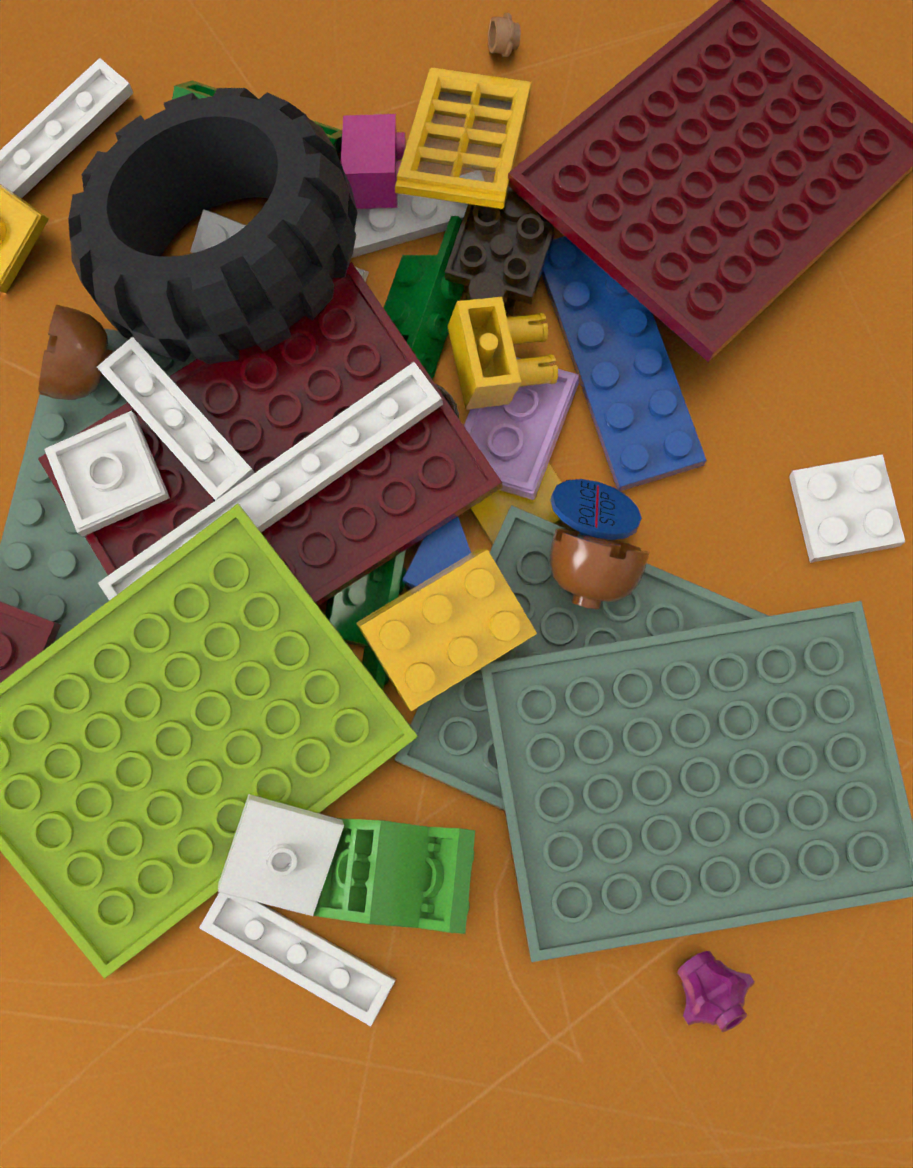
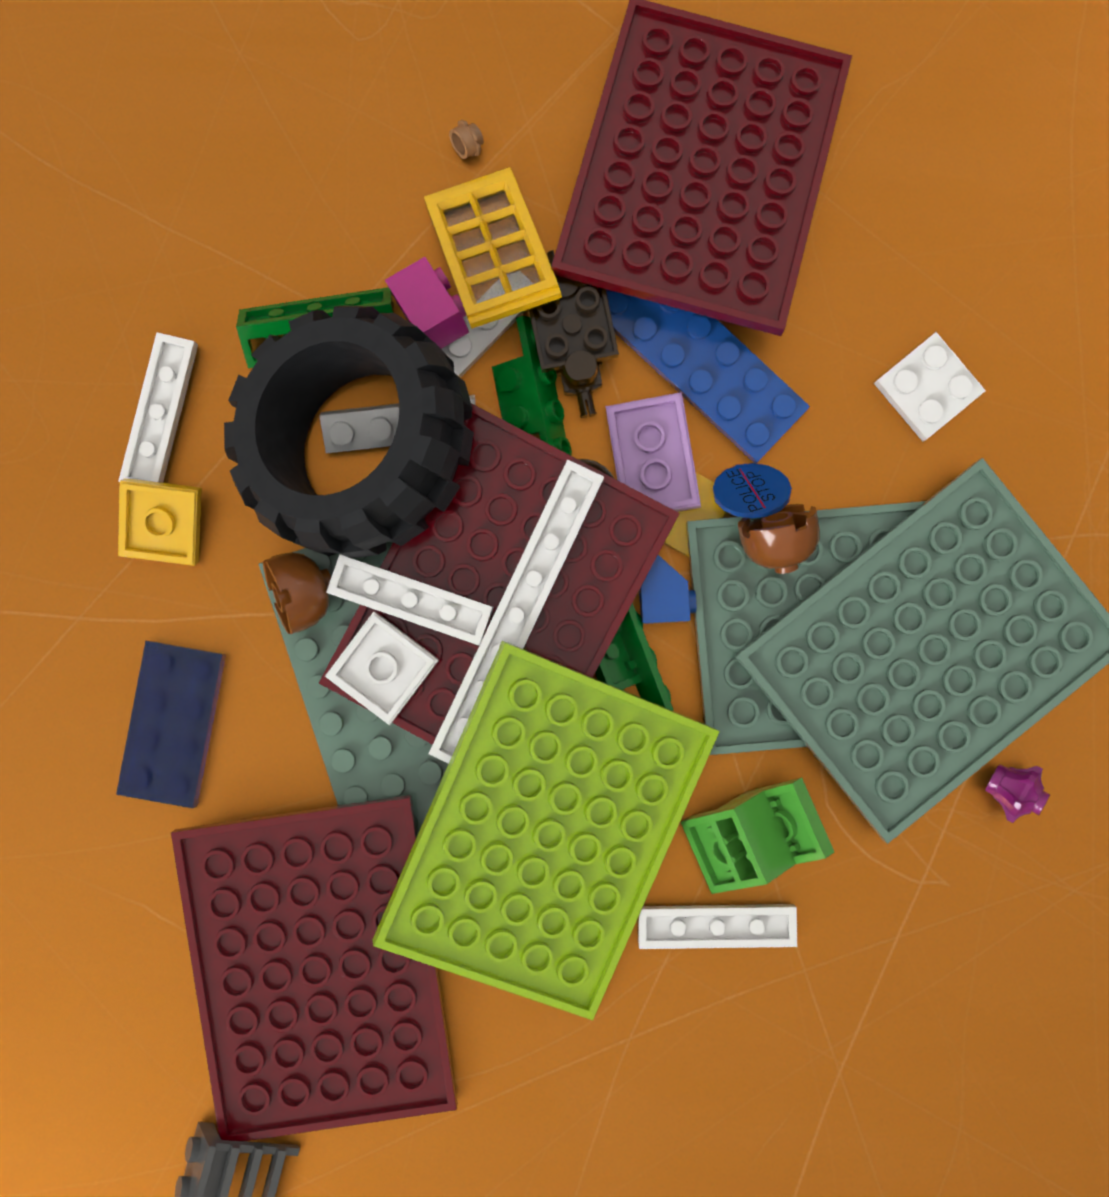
camera: 35 degrees left, 10 degrees up
white plate [218,794,344,916] -> none
yellow brick [356,549,537,711] -> none
yellow brick [447,297,558,410] -> none

